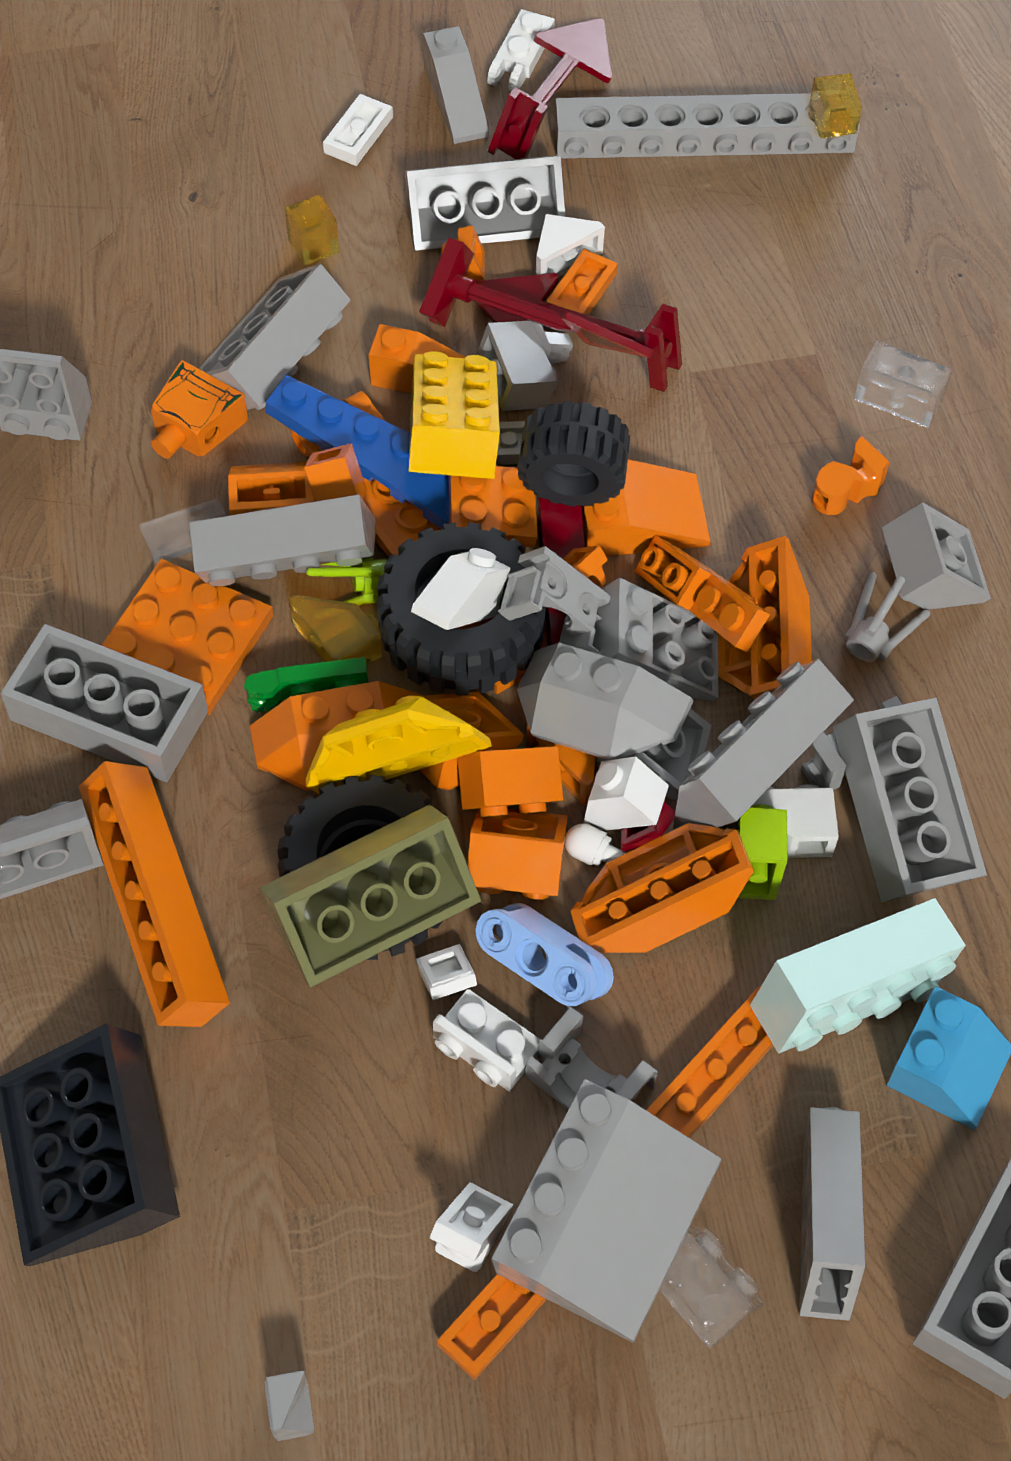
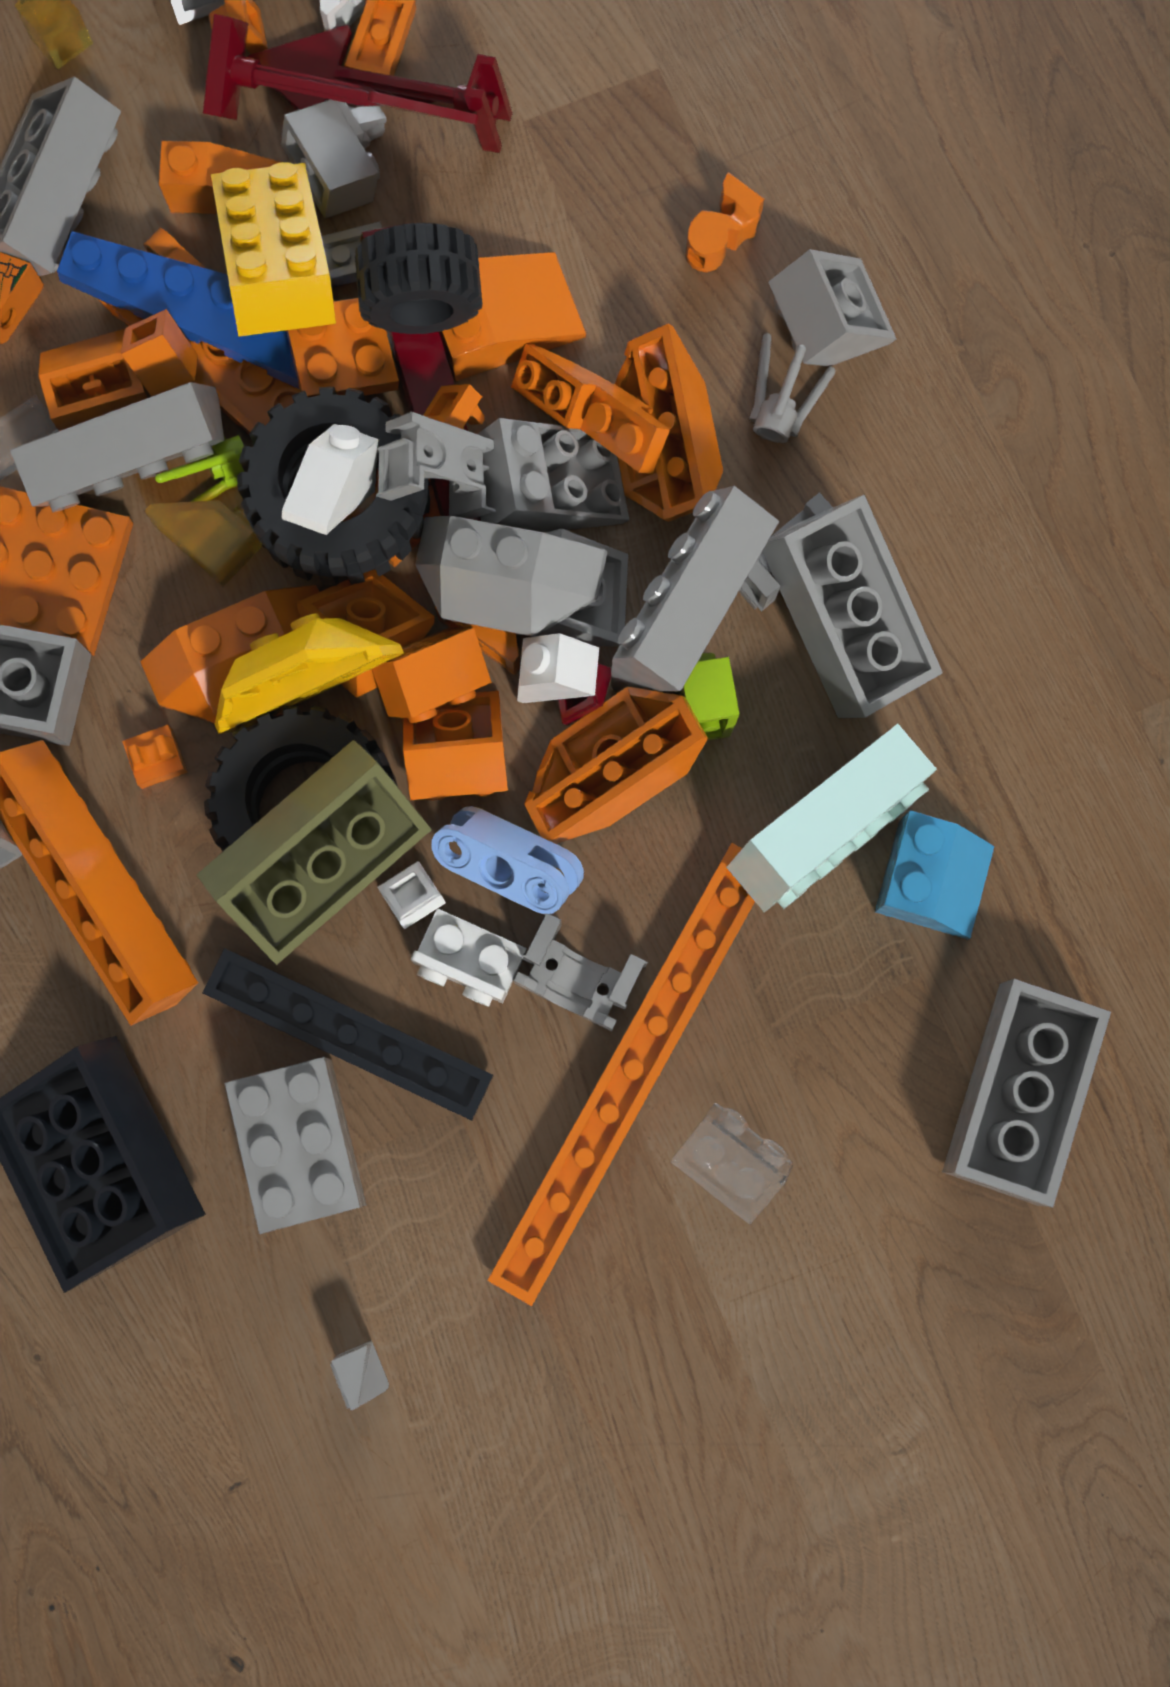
camera: 15 degrees left, 20 degrees up
green hinge [243,657,369,713] -> none
white slope [430,1182,513,1272] -> none
light grey slope [491,1079,722,1343] -> none
white cylinder [565,823,627,867] -> none
white slope [753,785,839,858] -> none
light grey slope [799,1107,865,1321] -> none
clear brick [854,340,952,428] -> none
none -> orange tile [122,725,188,789]
none -> black plate [202,948,494,1121]
none -> light grey brick [225,1057,367,1234]

